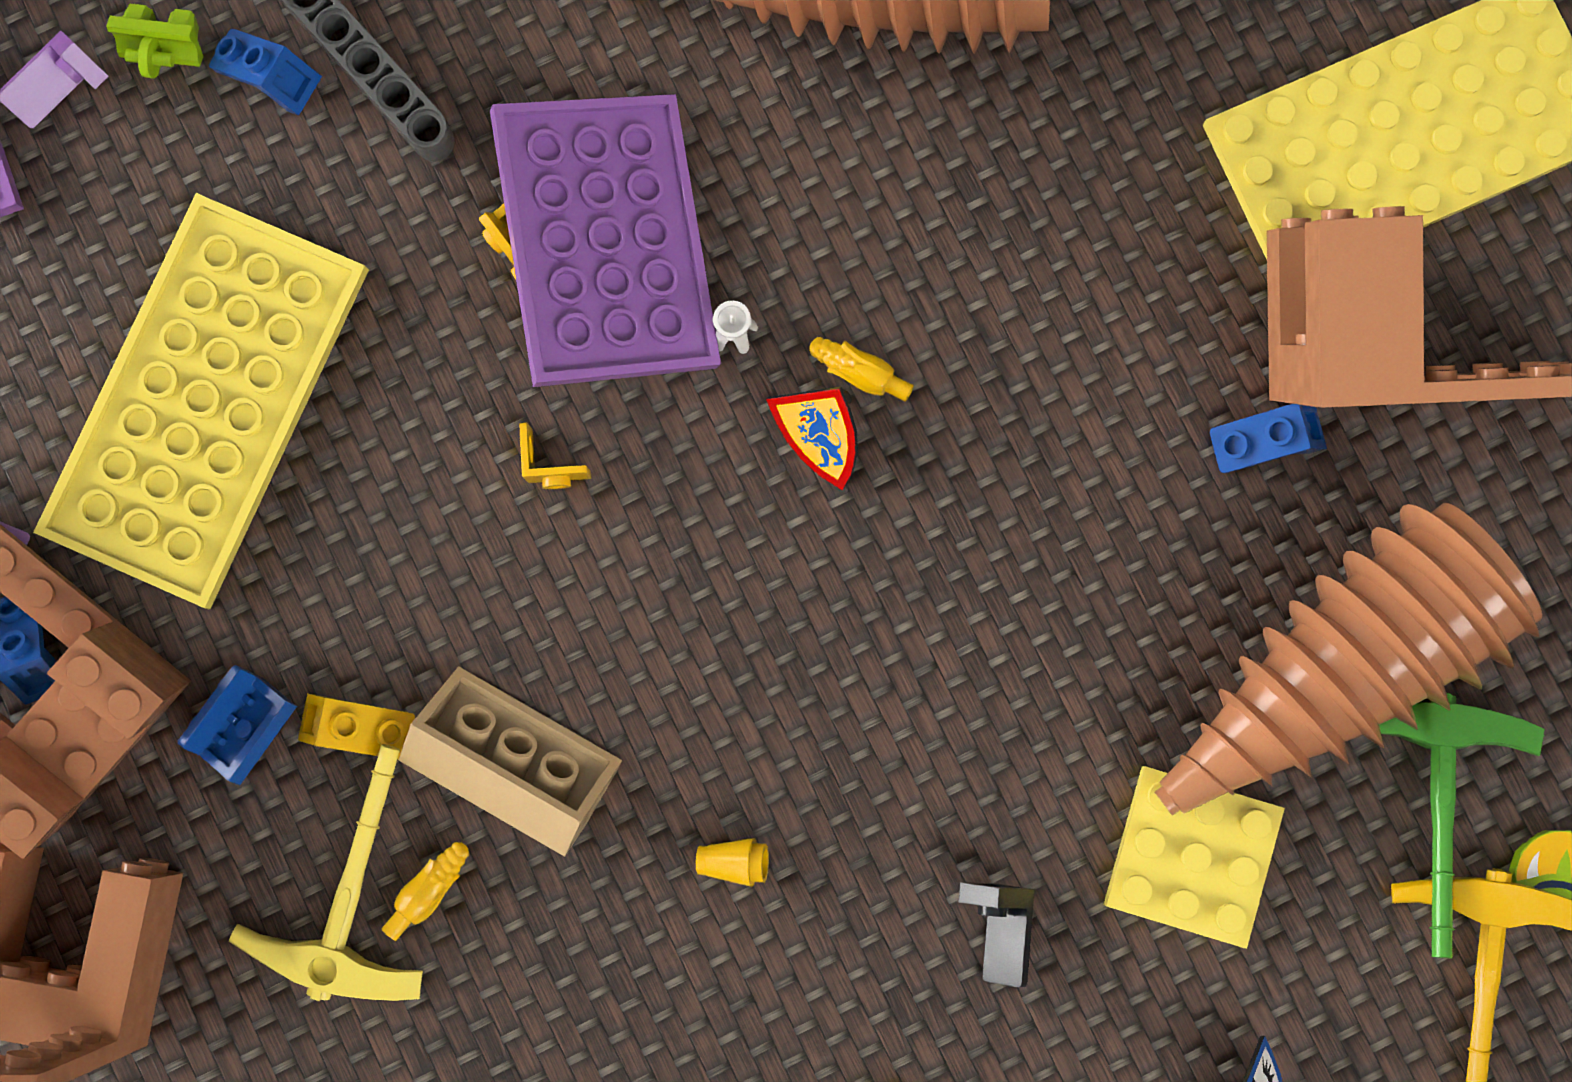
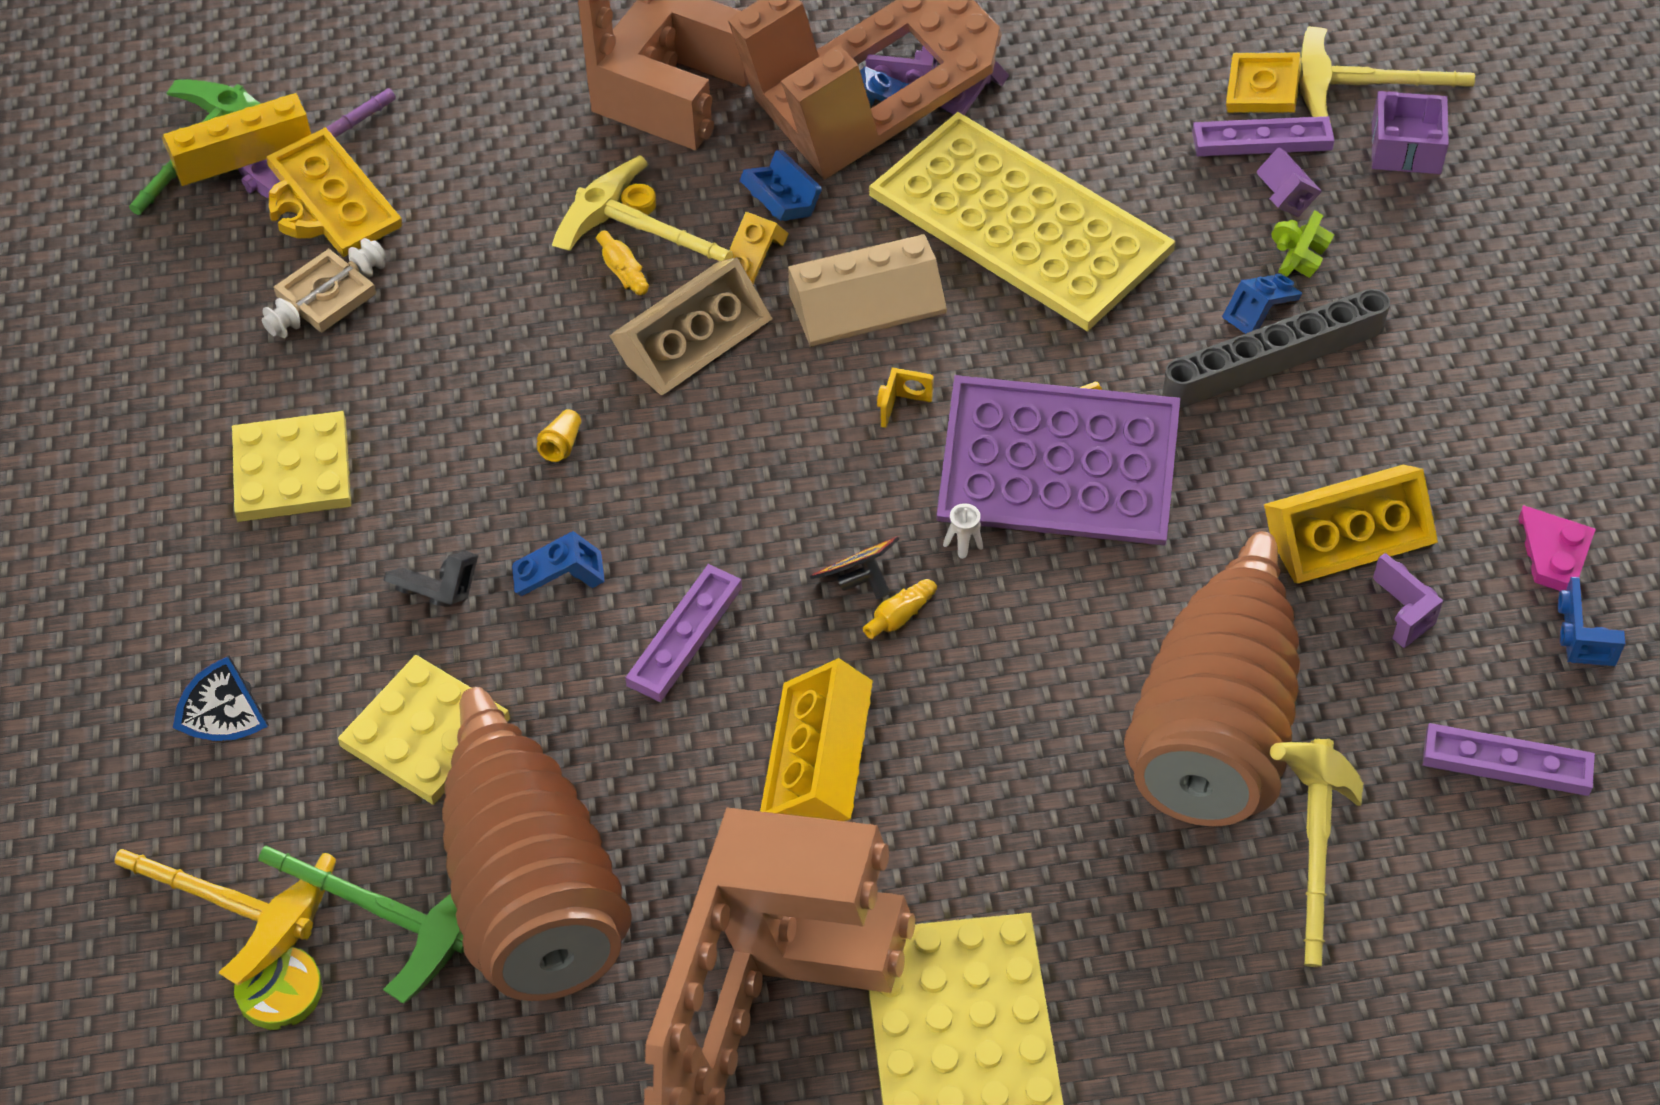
camera: 105 degrees right, 30 degrees down
none -> blue bracket [512,531,605,596]
none -> yellow tile [621,184,656,215]
none -> medium lavender plate [625,564,742,702]
none -> yellow slope [760,658,873,821]
none -> tan slope [788,234,947,347]

